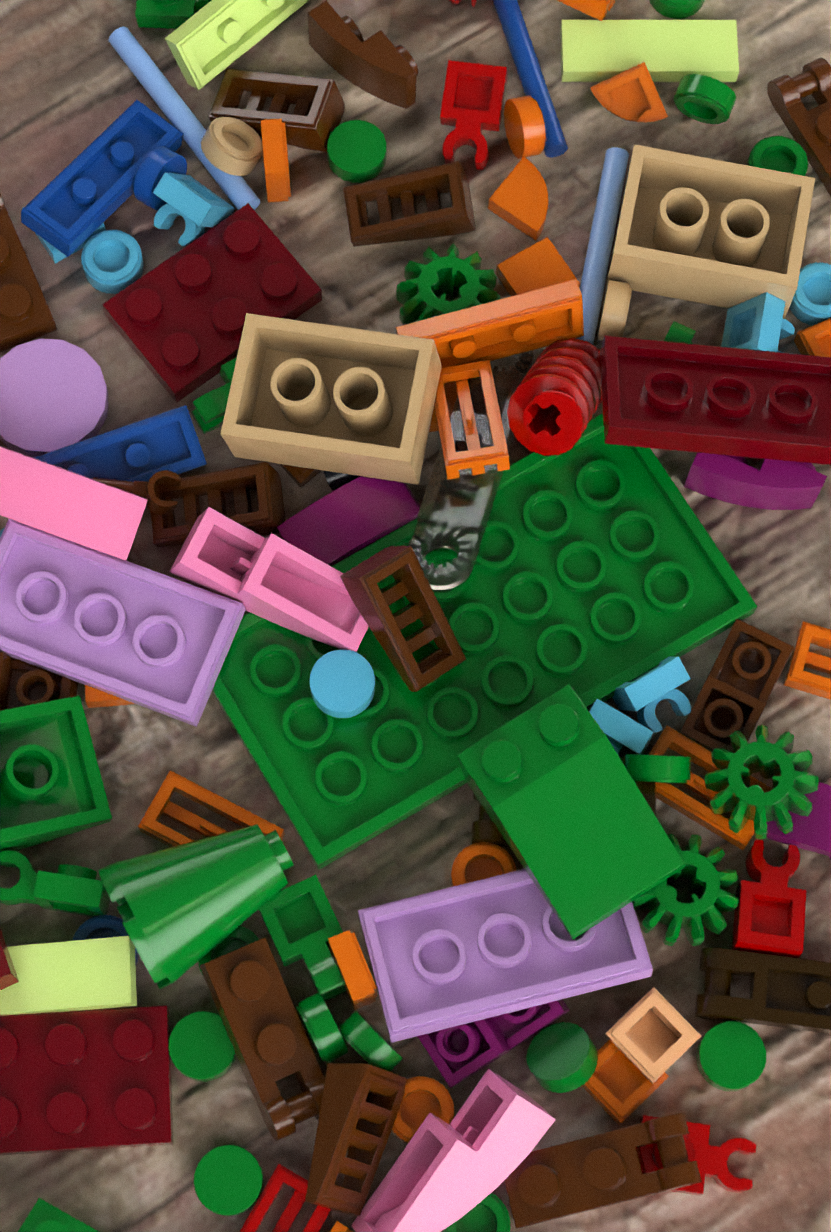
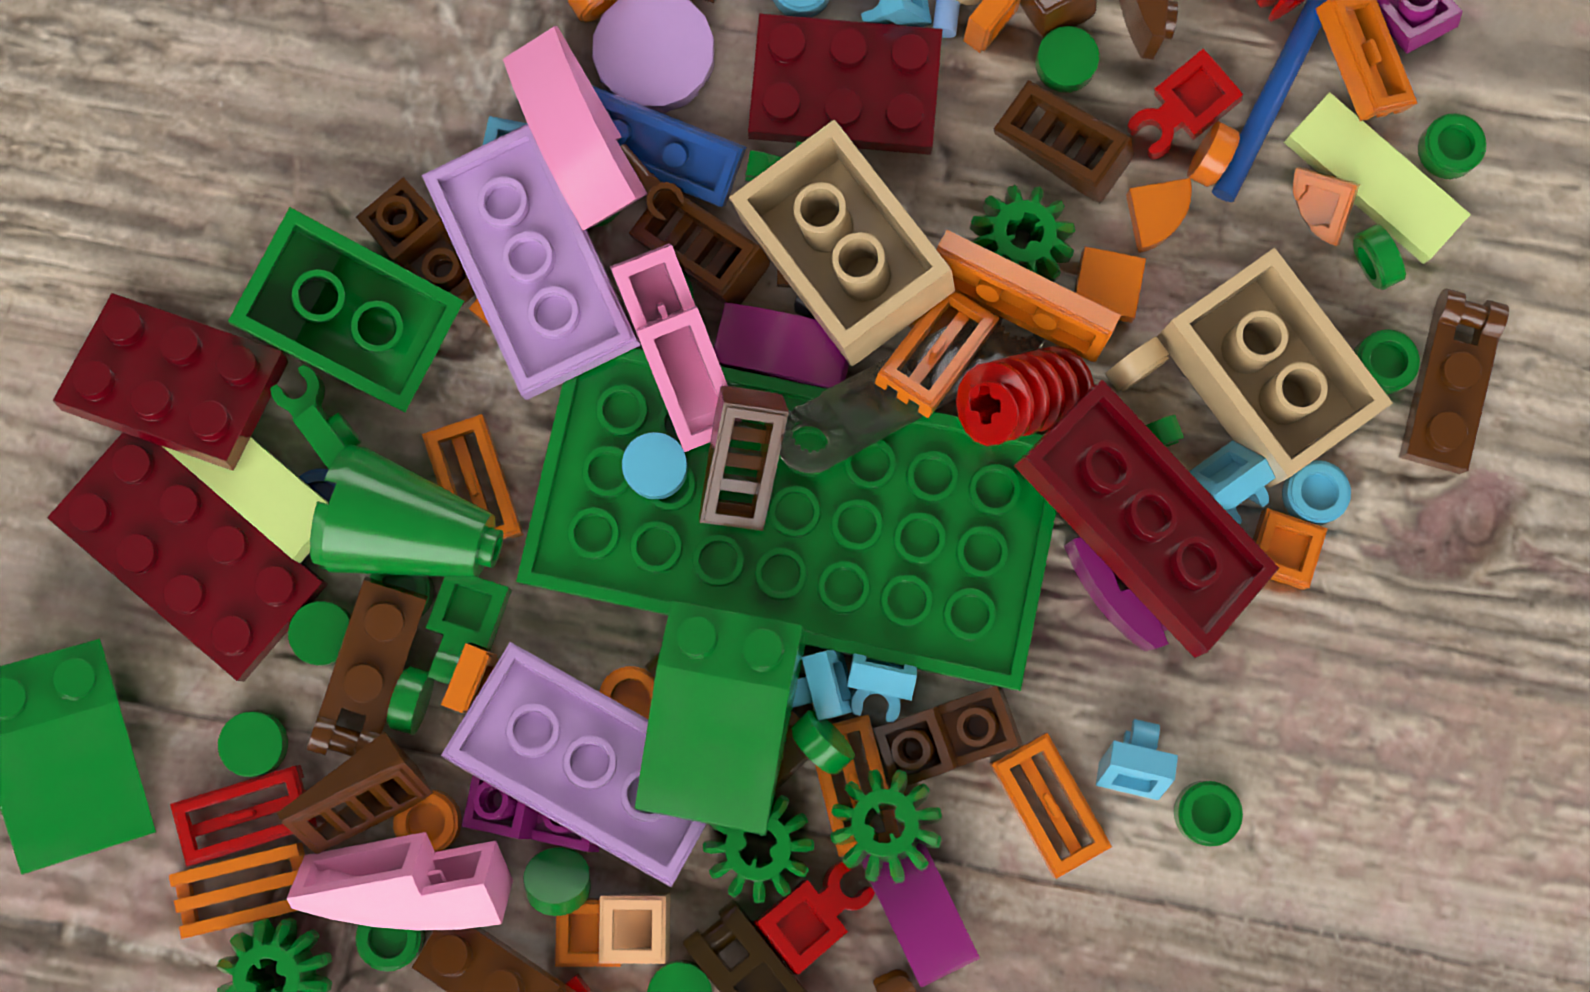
camera: 45 degrees right, 10 degrees up
green tile [339,1010,403,1072] -> none
light blue bar [575,147,629,345] -> none

